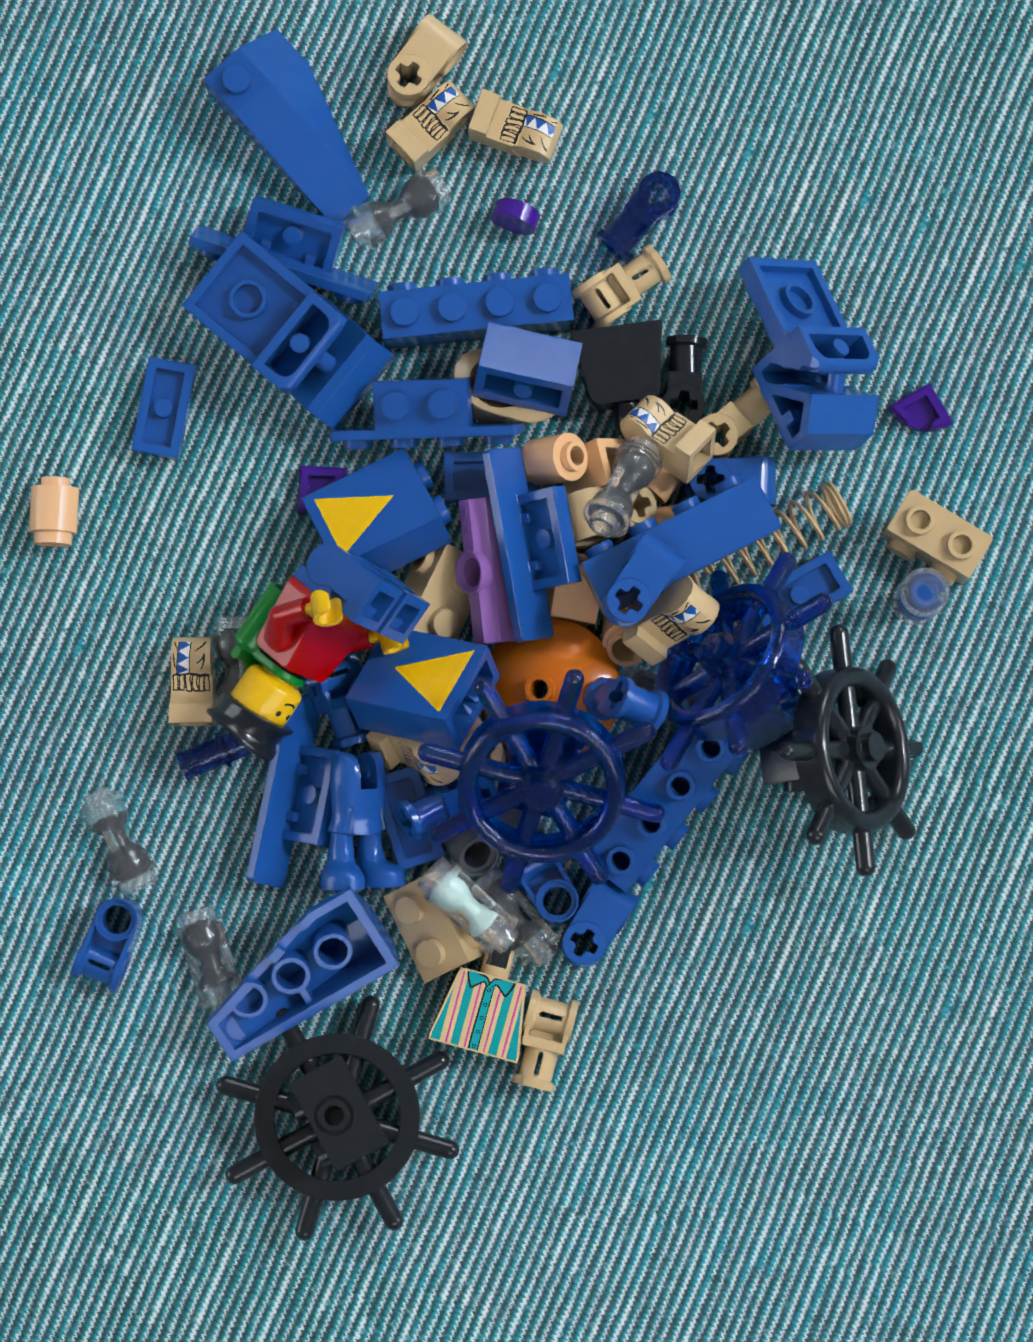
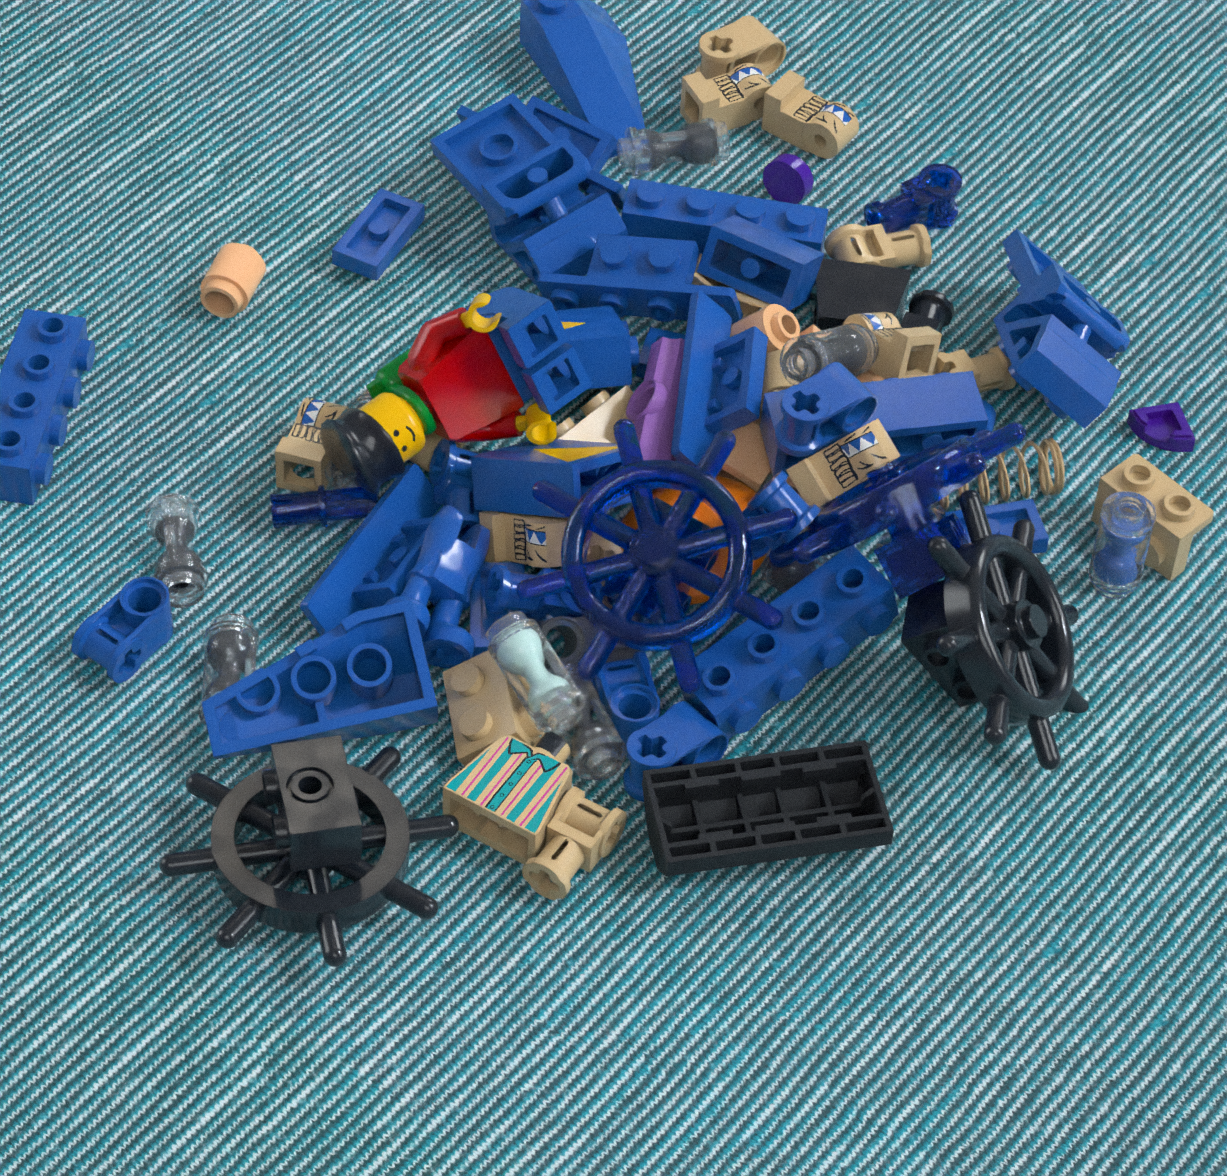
camera: 15 degrees right, 35 degrees down
none -> black piece [642,740,894,876]

